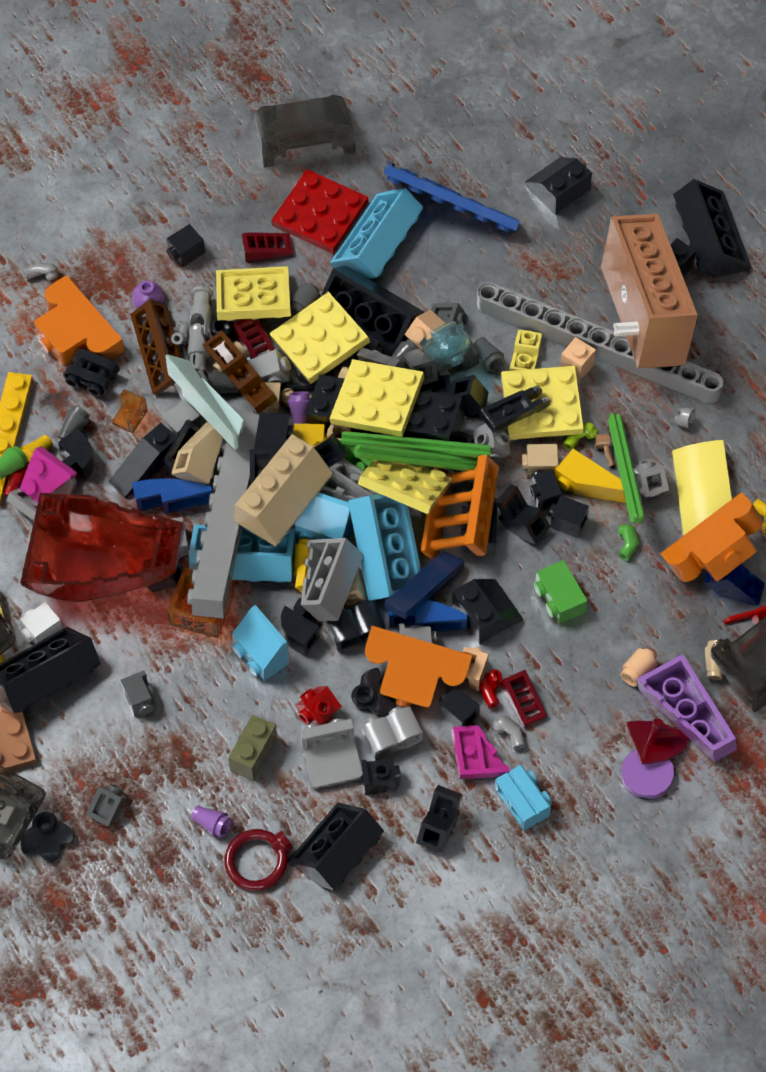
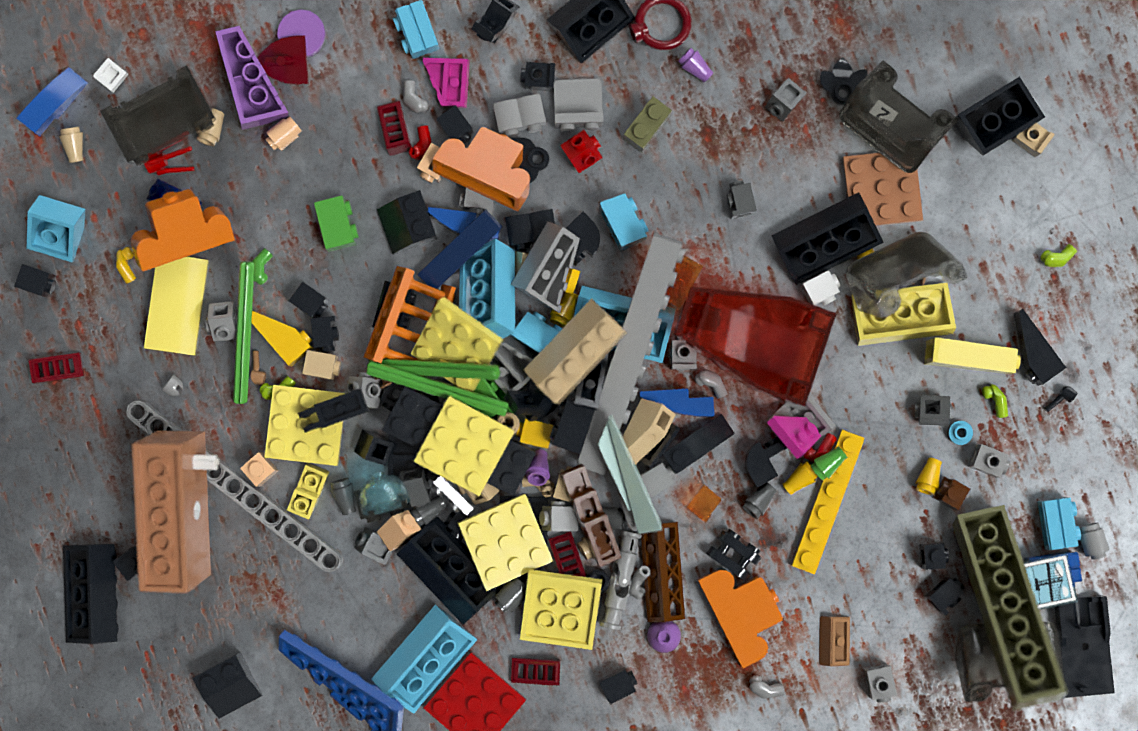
camera: 170 degrees left, 25 degrees up
black brick [495,484,551,544] -> none

